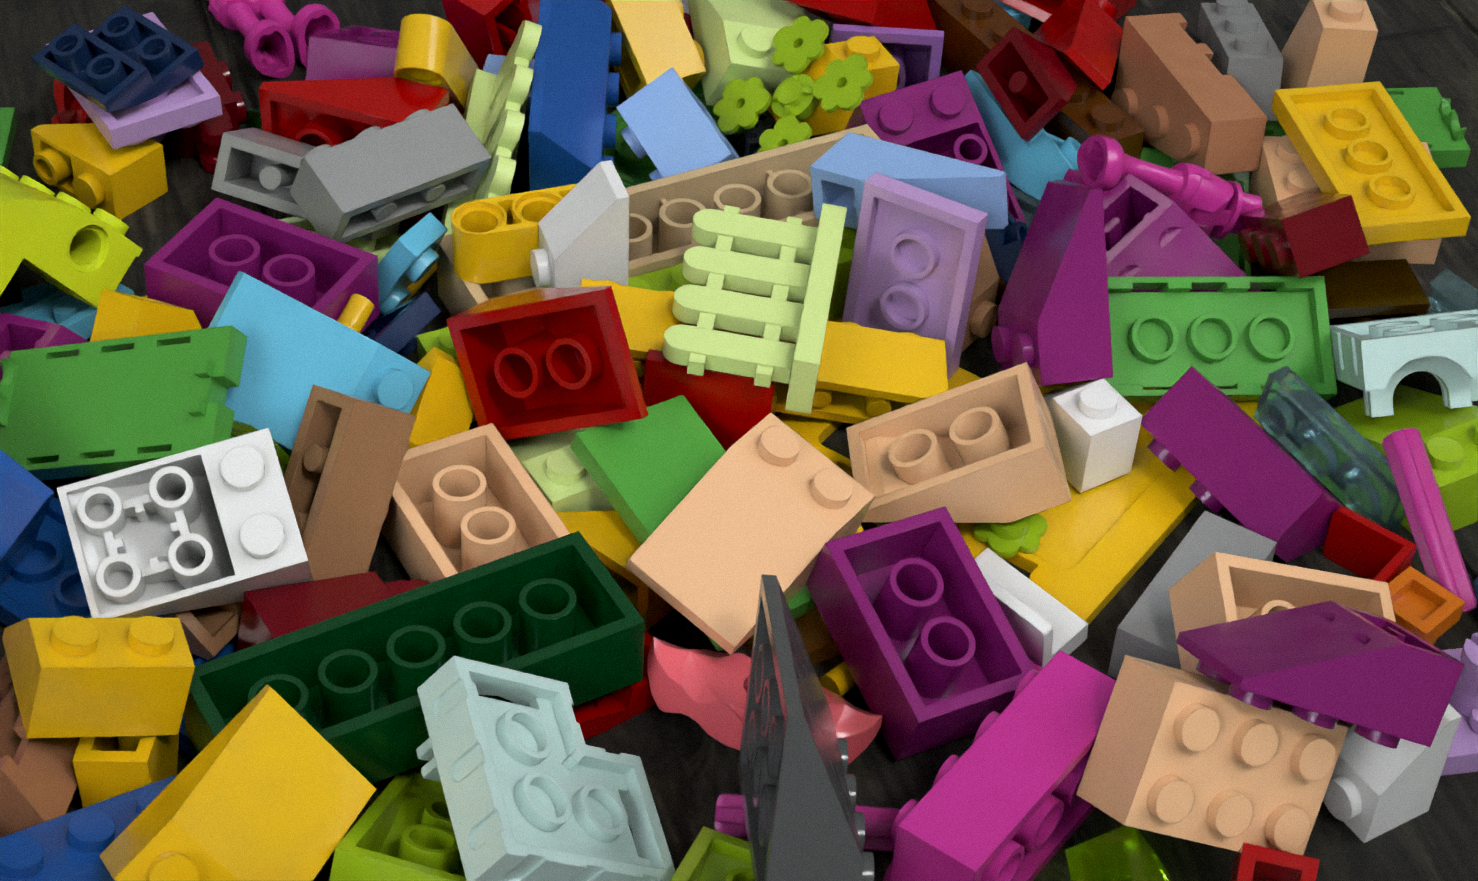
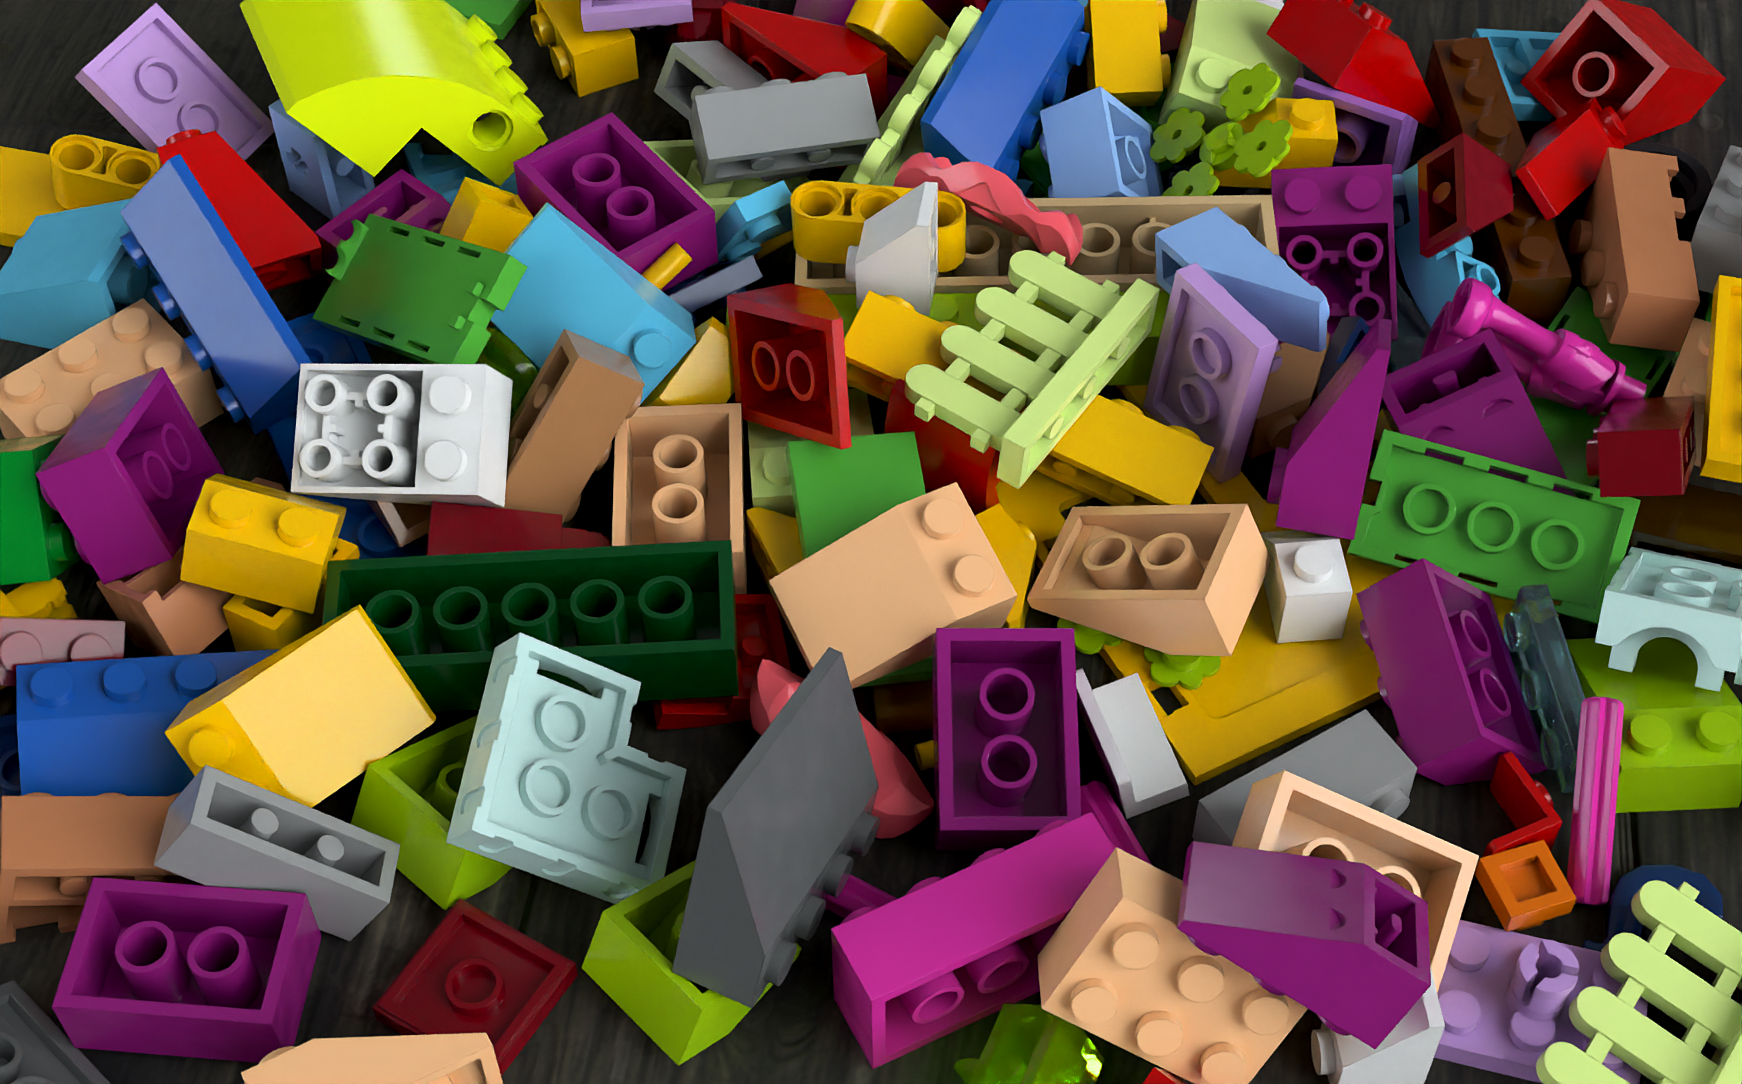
camera: 30 degrees right, 10 degrees up
none -> coral piece [893,152,1083,266]

